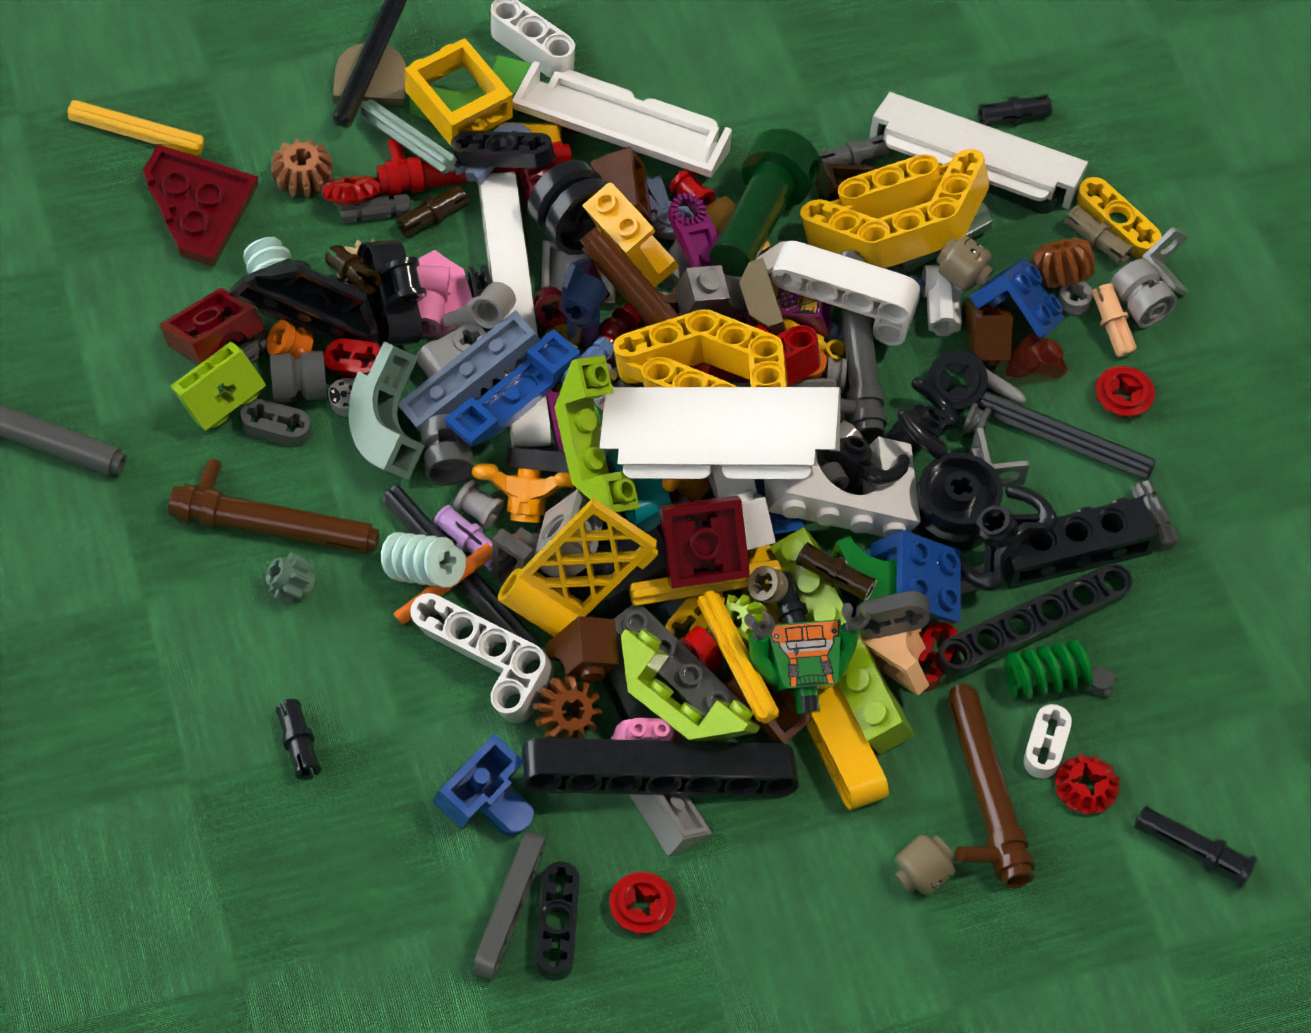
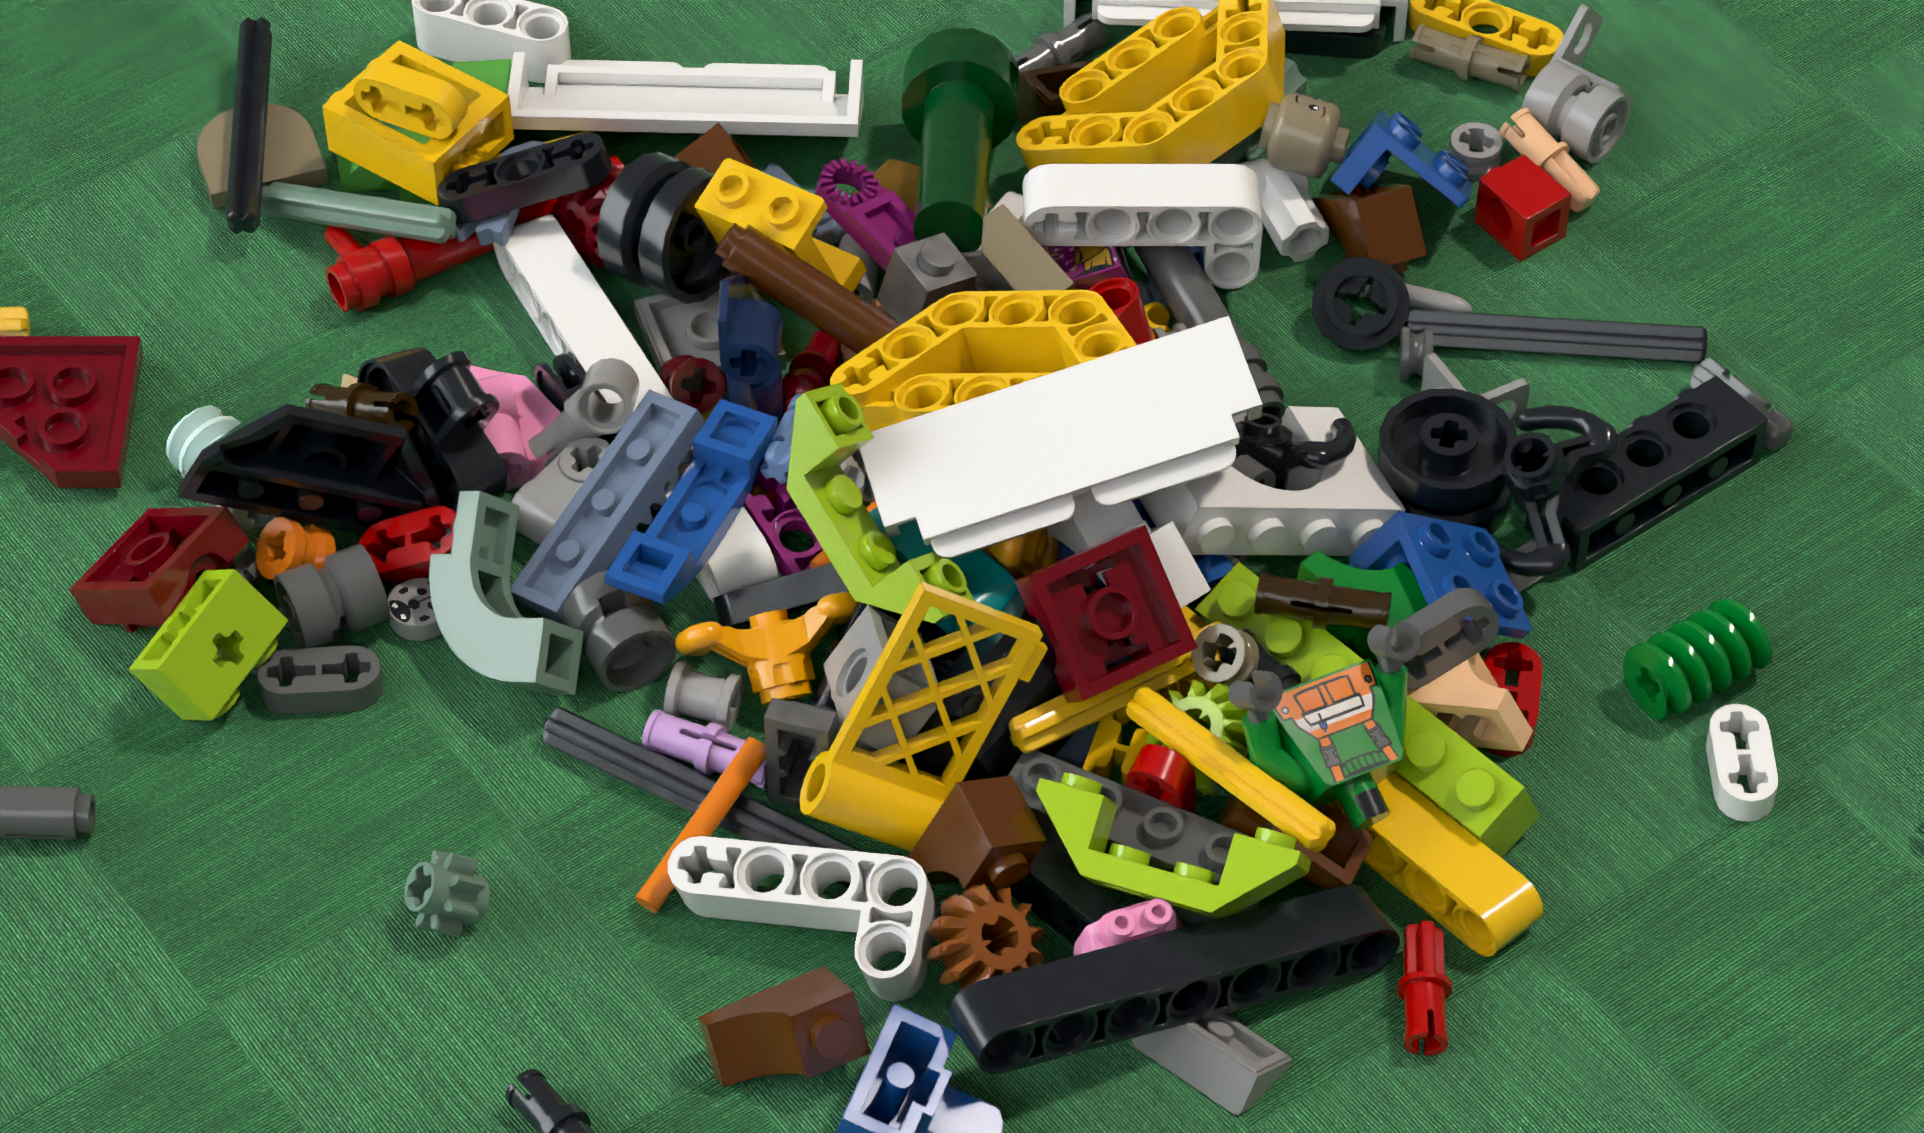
camera: 15 degrees left, 10 degrees down
reddish brown cylinder [168,459,380,554] -> none
nougat gear [271,137,333,199] -> none
red gear [322,175,381,205] -> none
dark grey axle [339,194,411,223] -> none
light aqua piece [381,532,466,588] -> none
dark brown pin [396,184,469,238] -> none
red bush [669,169,716,216] -> none
black piece [887,377,959,459] -> none
dark tan head [895,834,956,896] -> none
black beam [935,563,1132,677] -> none
reddish brown cylinder [947,684,1035,888] -> none
clear red plate [1005,334,1068,379] -> none
dark orange gear [1032,238,1096,288] -> none
red gear [1055,752,1120,814] -> none
dark grey piece [1084,666,1117,698] -> none
red gear [1095,366,1155,420] -> none
none -> yellow beam [353,60,468,139]
none -> reddish brown arch [698,966,871,1087]
none -> red axle [1397,920,1452,1056]
none -> red brick [1474,154,1571,262]

